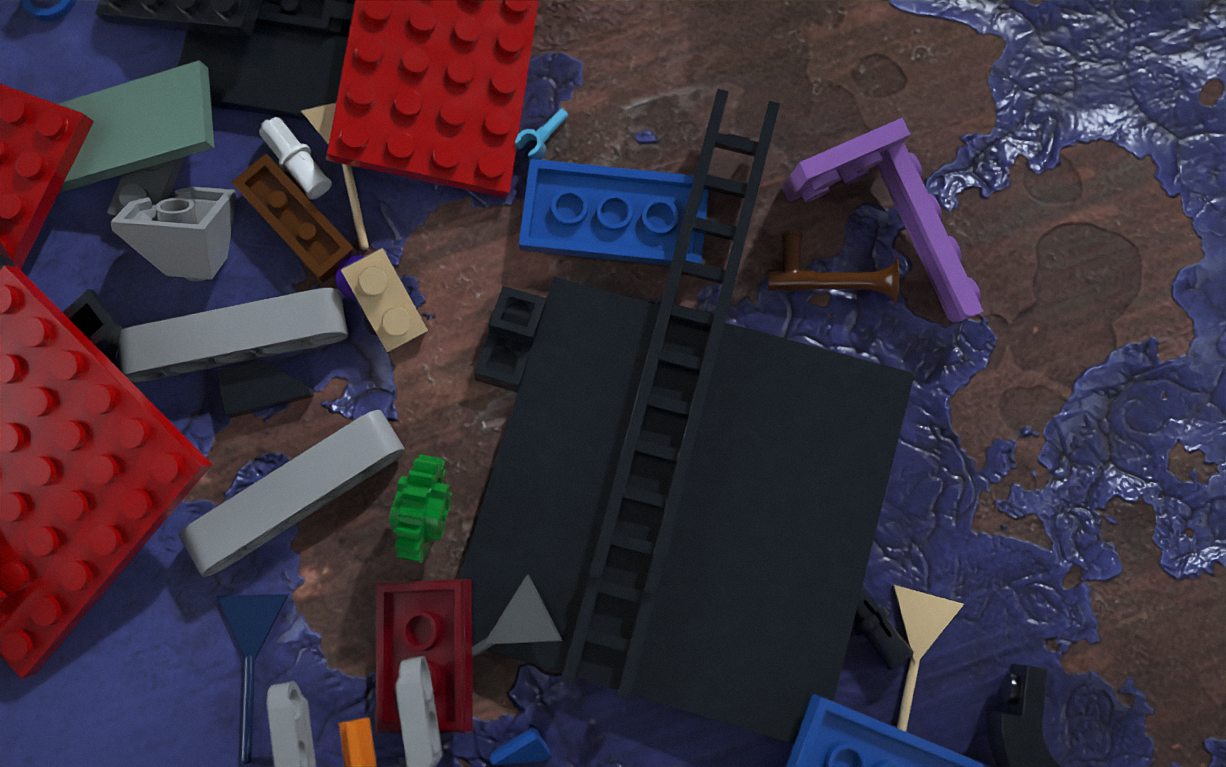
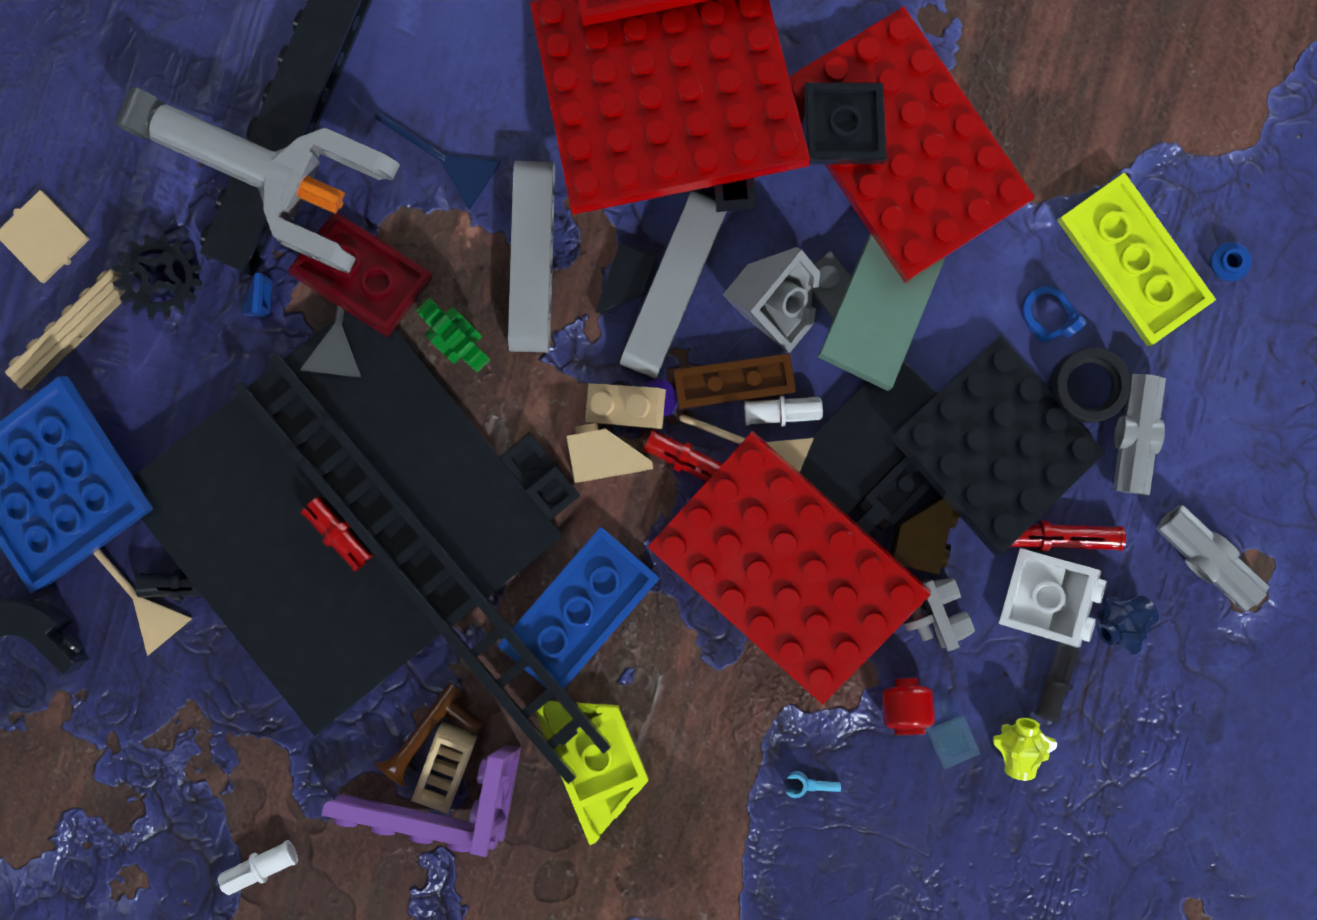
camera: 130 degrees right, 10 degrees up
medium azure hand [515,108,569,160] -> none
none -> white axle [218,840,298,895]
none -> red pin [301,496,374,572]
none -> tan slope [411,722,478,814]
none -> neon yellow wing [535,701,649,845]
none -> tan slope [567,423,653,483]
none -> red pin [642,428,723,481]

